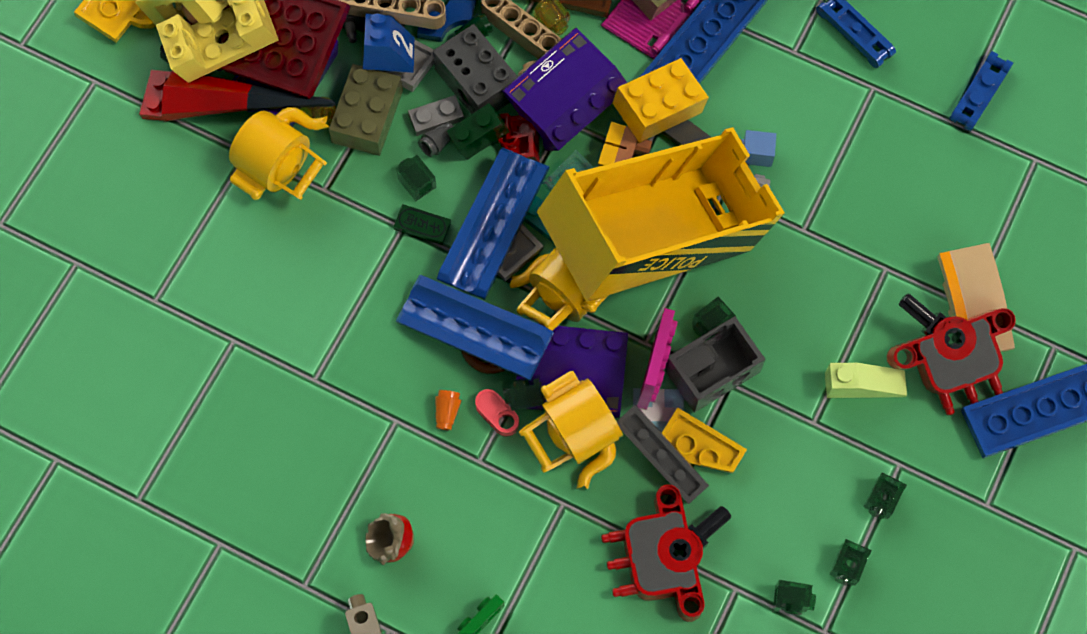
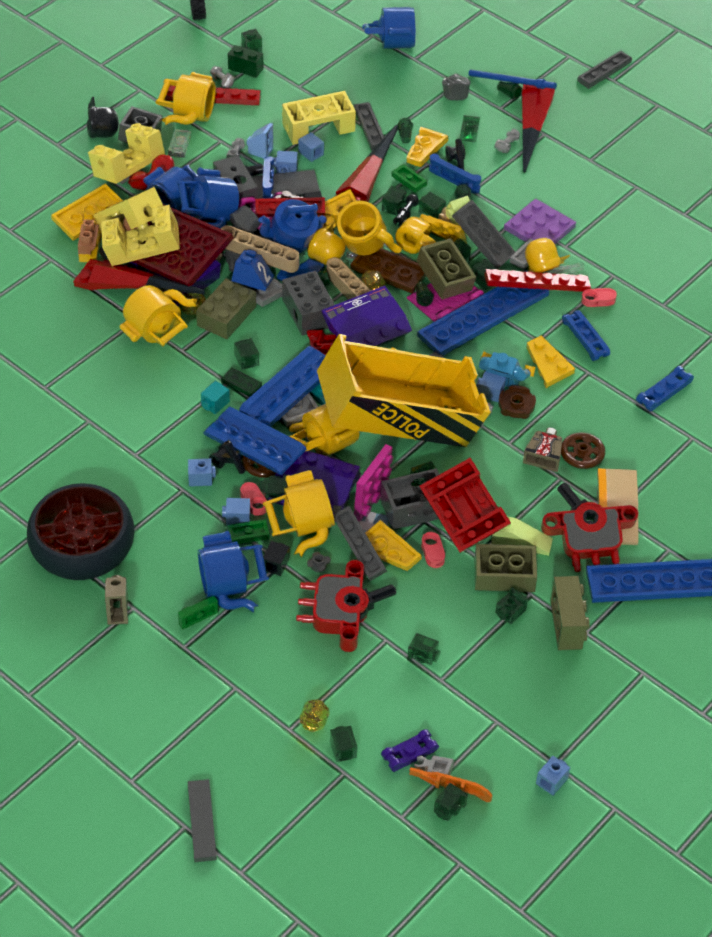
camera: 15 degrees right, 20 degrees down
dark tan hair [365,513,414,565] -> none
light grey plate [408,95,464,136] -> none
dark grey cone [418,122,453,157] -> none
orange cone [435,390,462,430] -> none
dark green piece [447,103,510,159] -> none
yellow brick [612,58,709,143] -> none
clear green brick [830,539,872,586] -> none
none -> wheel [27,483,134,580]
none -> nougat hips [78,219,101,262]
none -> medium blue brick [188,459,216,486]
none -> blue piece [198,531,269,613]
none -> teal brick [201,380,230,414]
none -> black piece [209,440,246,474]
none -> medium blue brick [222,498,250,525]
none -> green plate [227,519,270,544]
none -> black brick [263,541,290,576]
none -> dark grey plate [307,552,330,572]
none -> clear green cone [416,282,434,307]
none -> red slope [419,457,511,553]
none -> coral piece [421,532,445,568]
none -> olive brick [474,544,537,592]
none -> dark azure torso [479,351,536,387]
none -> reddish brown plate [498,385,536,419]
none -> dark tan torso [523,428,562,472]
none -> yellow wing [526,336,575,388]
none -> olive brick [550,576,590,650]
none -> reddish brown plate [561,432,605,469]

